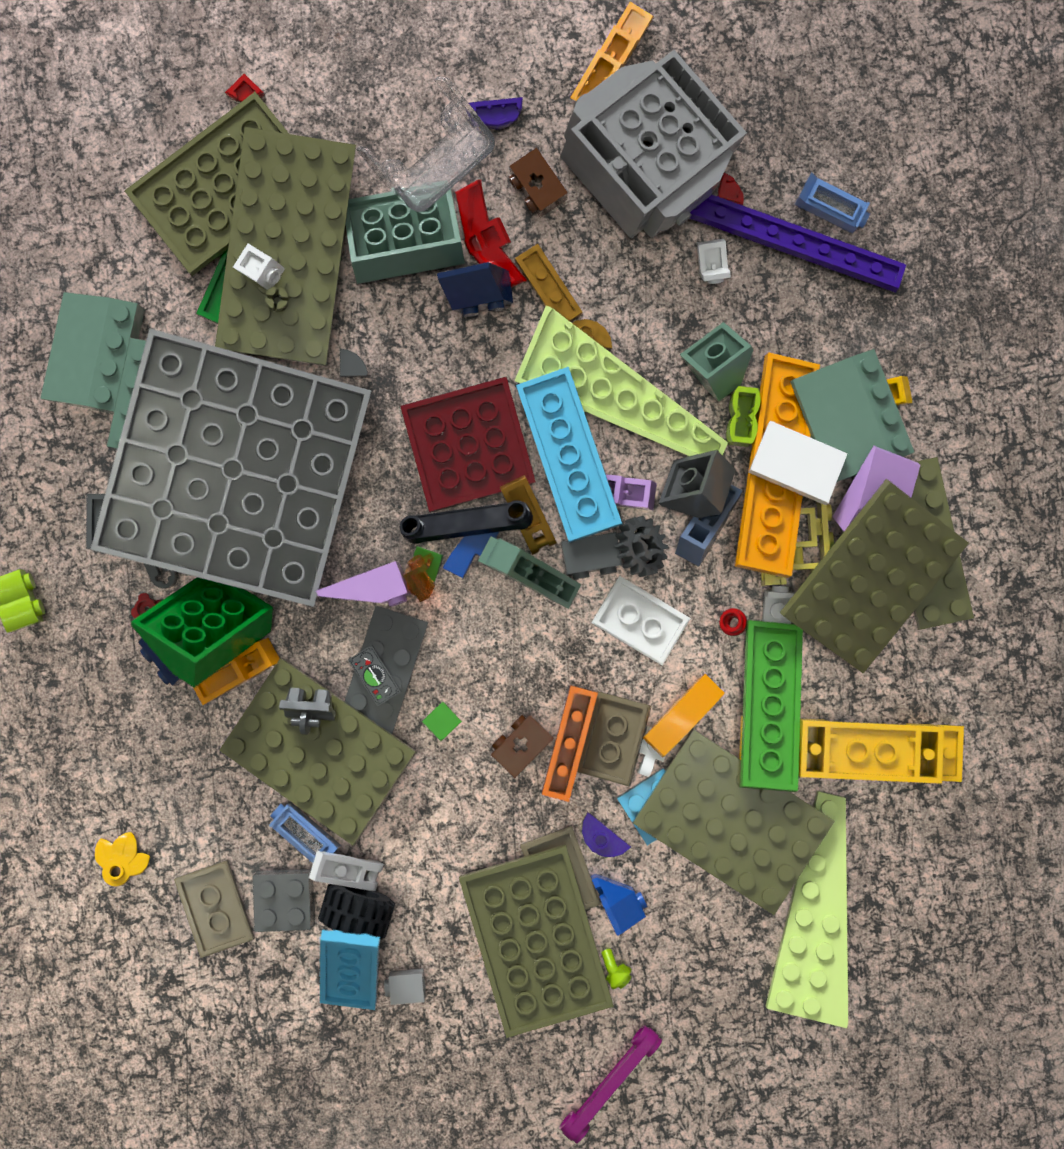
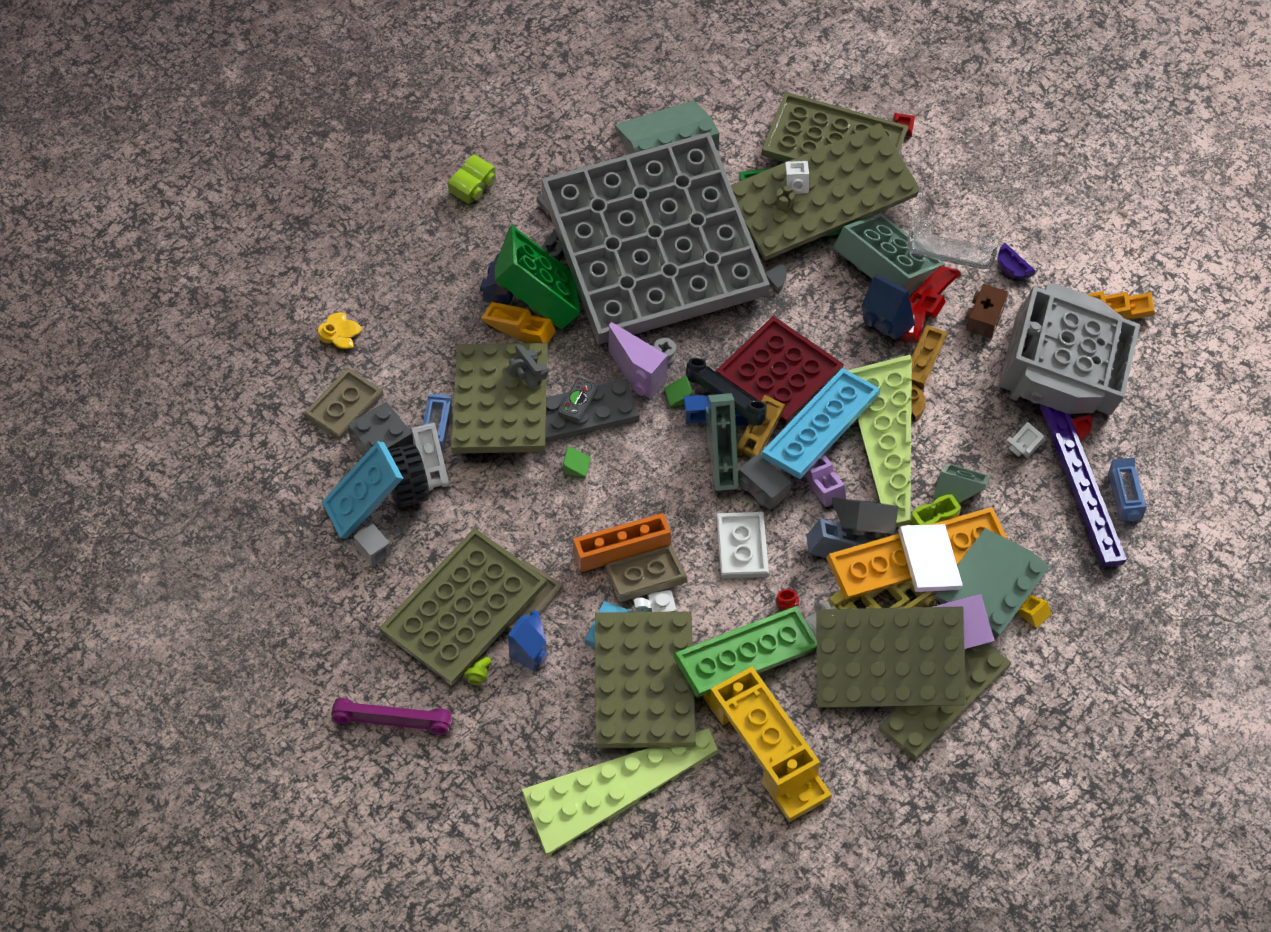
camera: 55 degrees right, 30 degrees down
clear orange bracket [403,553,435,602] -> none
reddish brown brick [491,714,554,778] -> none
dark purple plate [582,811,631,857] -> none
dark grey gear [615,516,668,577] -> none
light orange slope [643,674,725,758] -> none
none -> light grey wheel [654,338,676,366]

